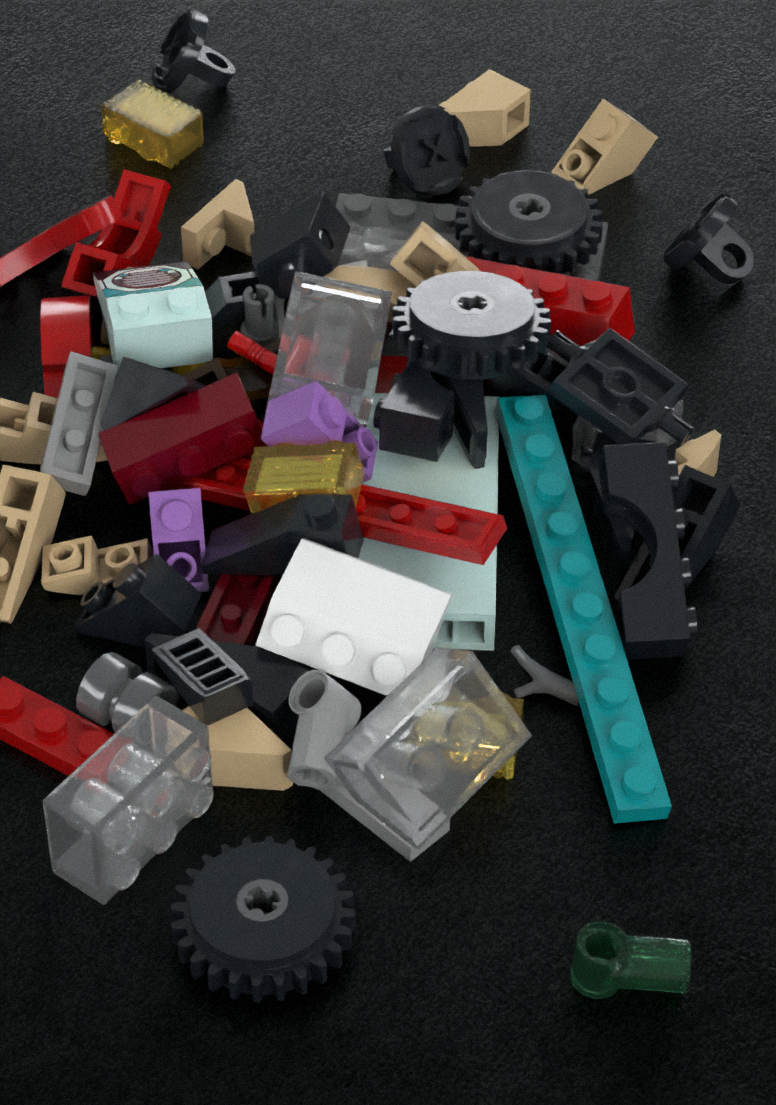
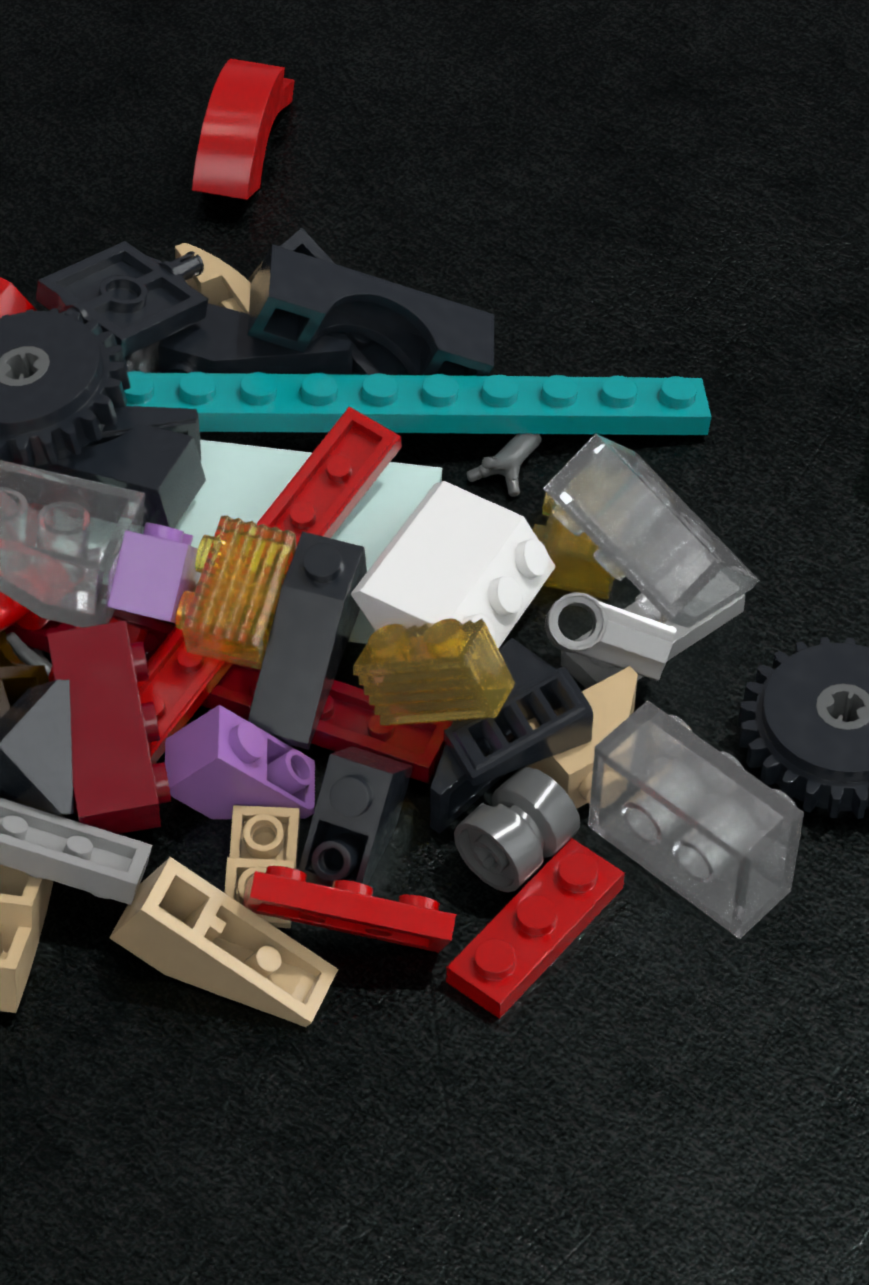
camera: 85 degrees left, 5 degrees up
none -> red plate [242,866,456,953]
none -> clear yellow brick [353,618,515,726]

